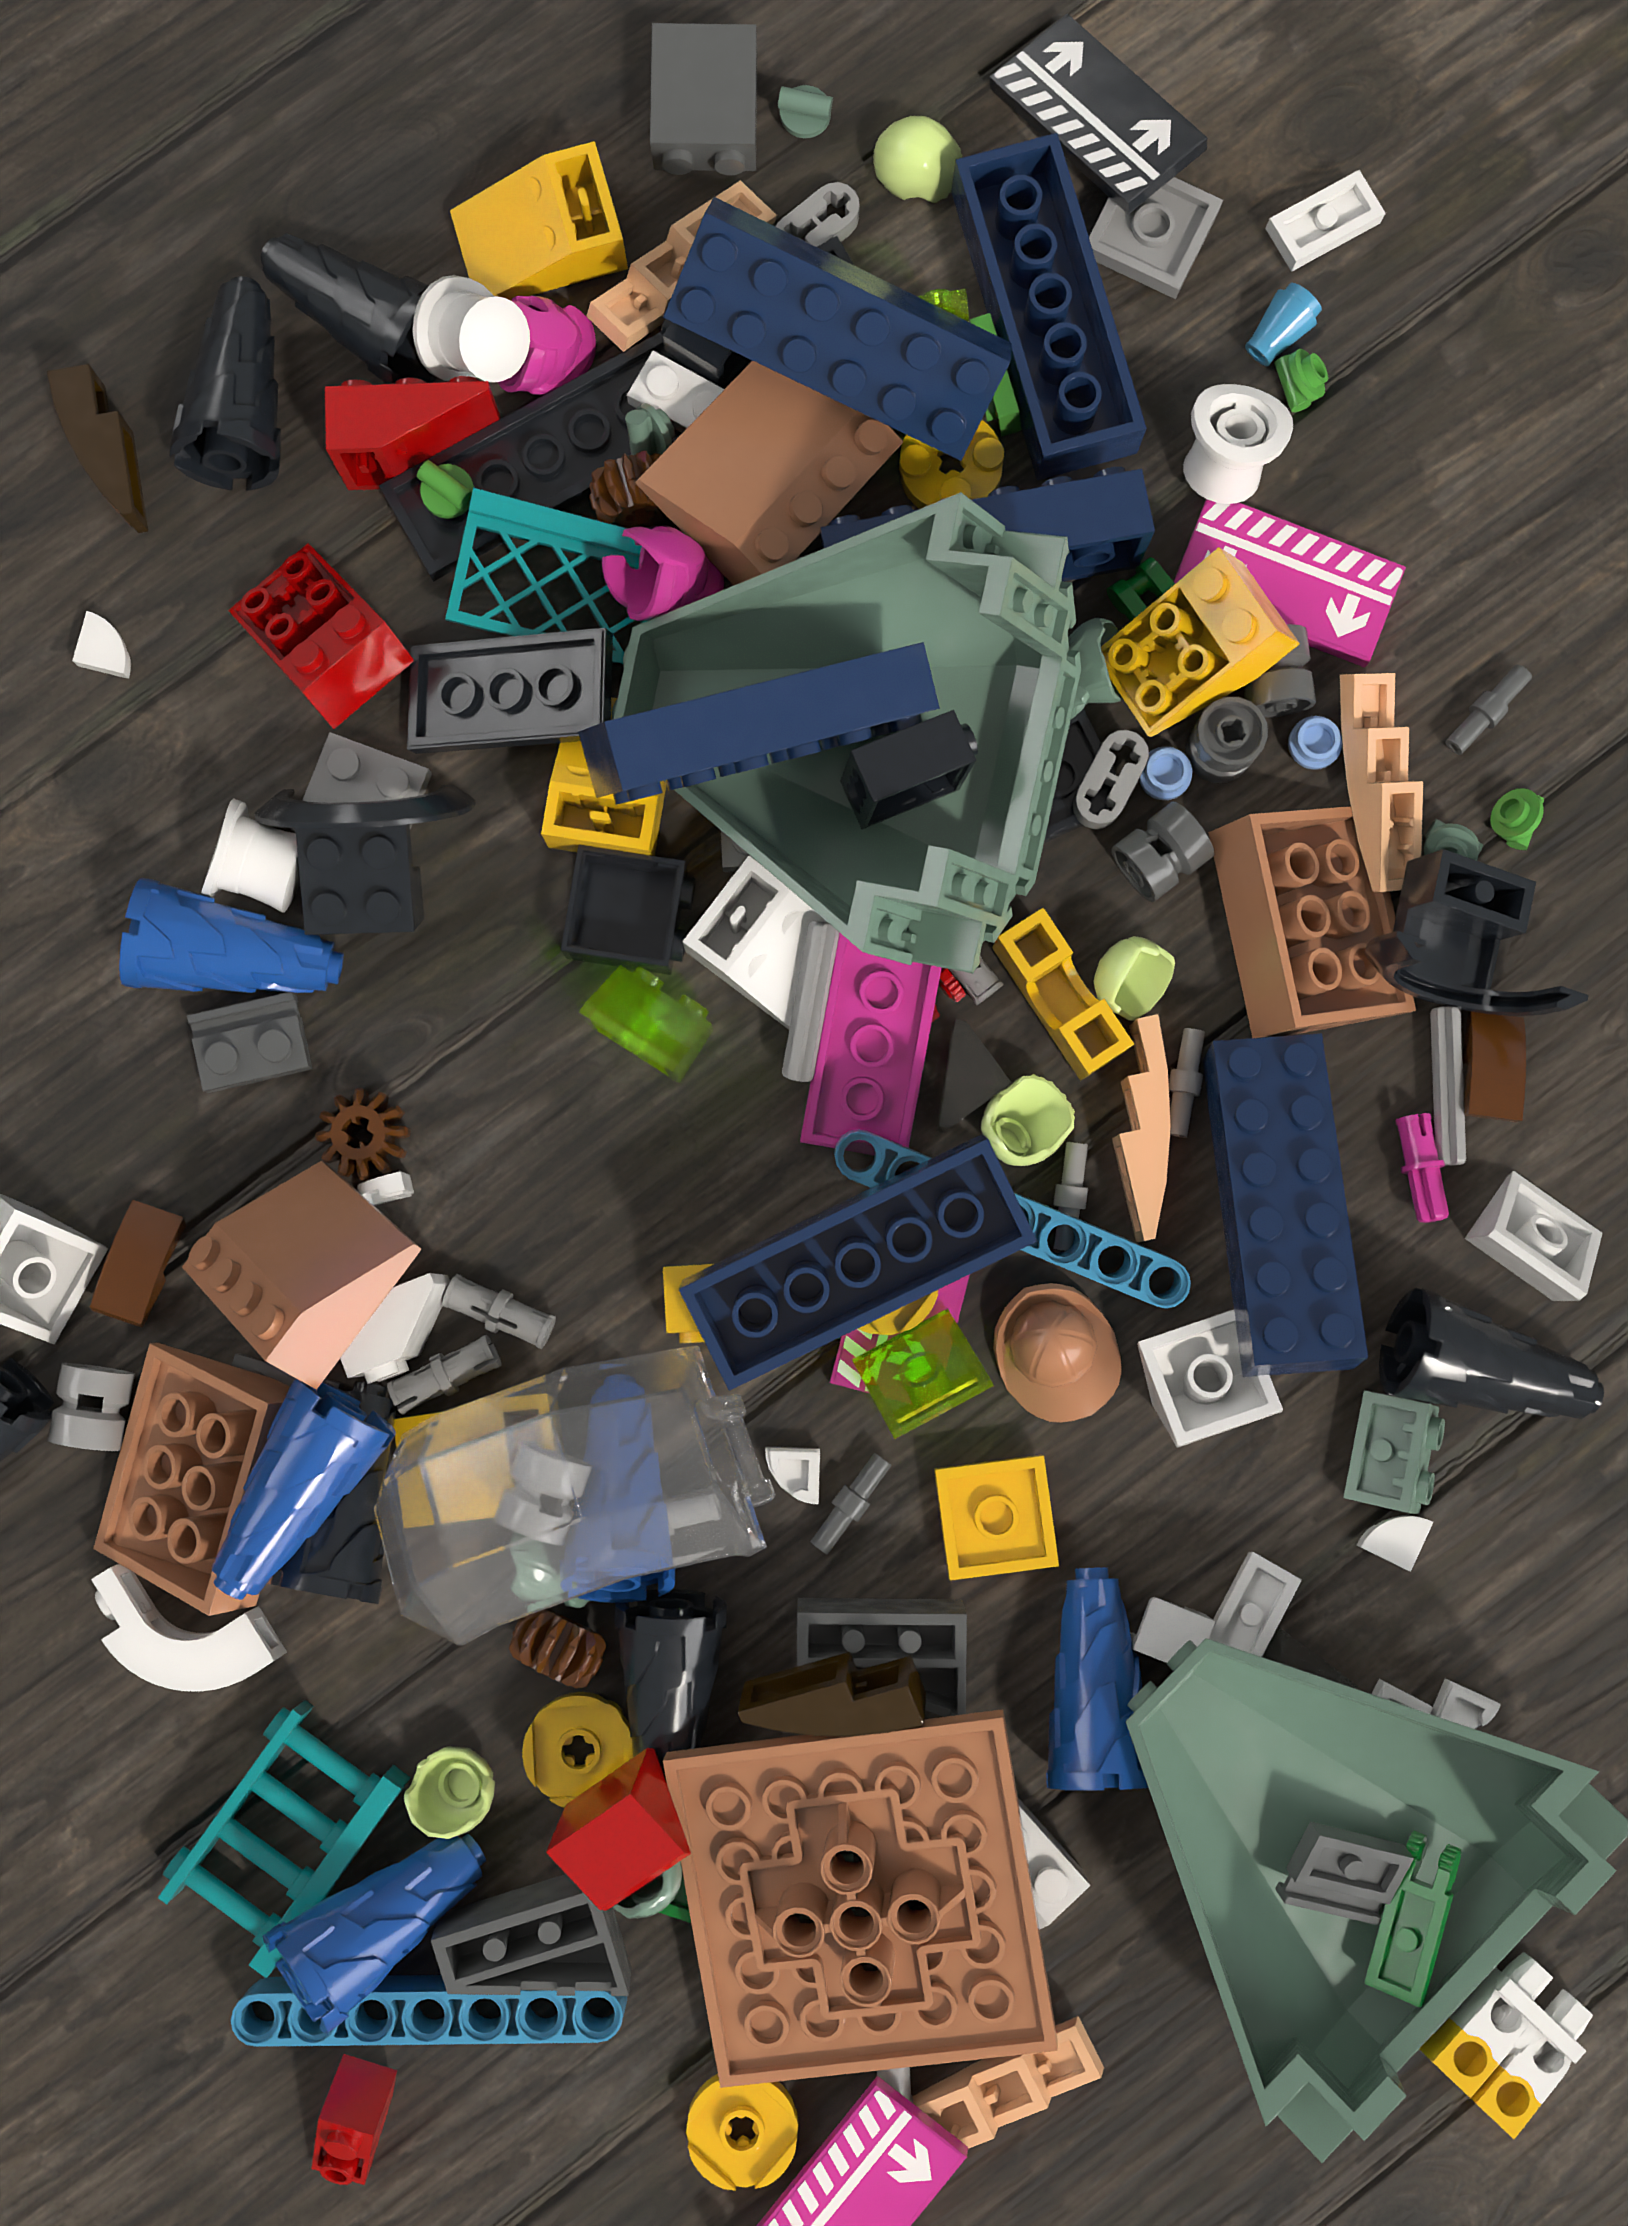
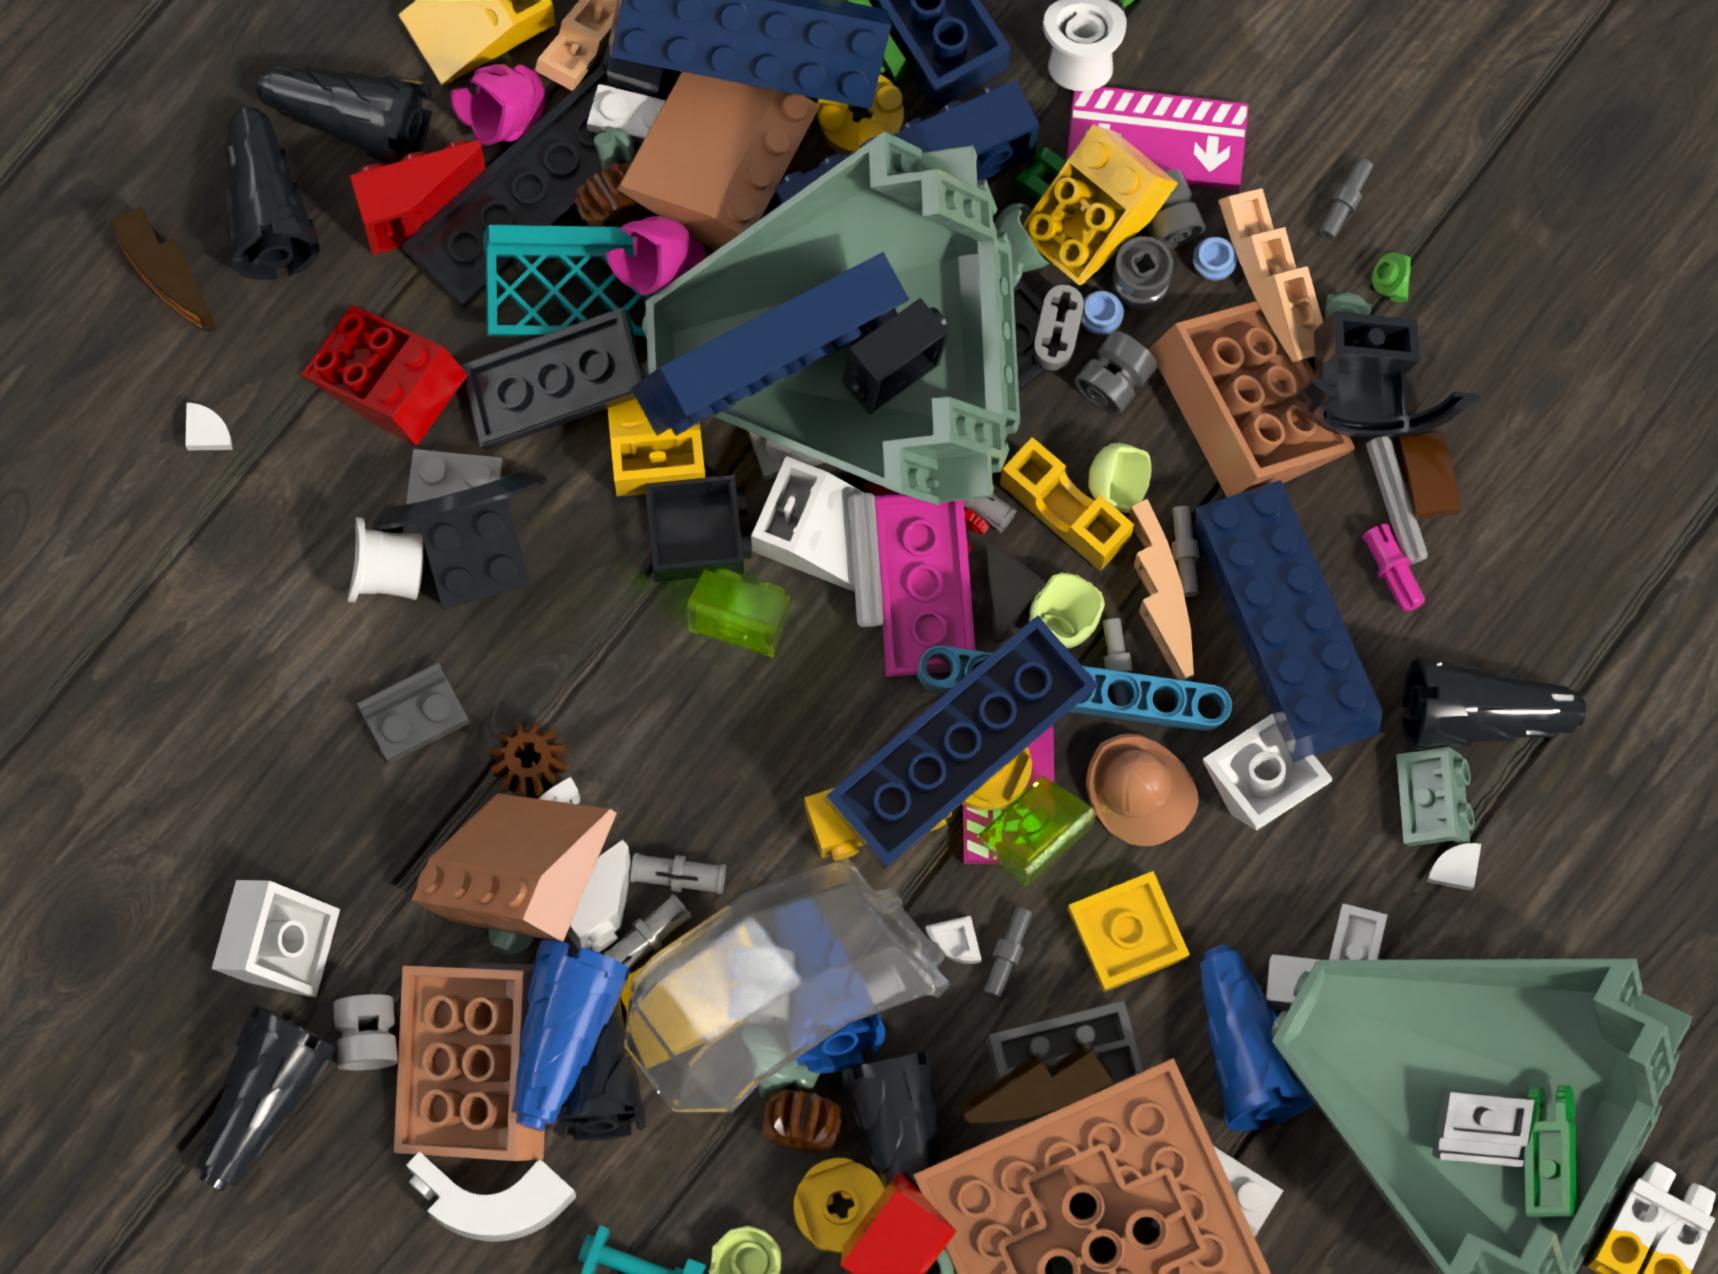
camera: 15 degrees left, 10 degrees down
reddish brown slope [90,1200,186,1328] -> none
blue cone [119,878,344,993] -> none
white piece [413,275,530,382] -> none
bright green plate [417,460,474,519] -> none
white slope [1465,1171,1602,1301] -> none

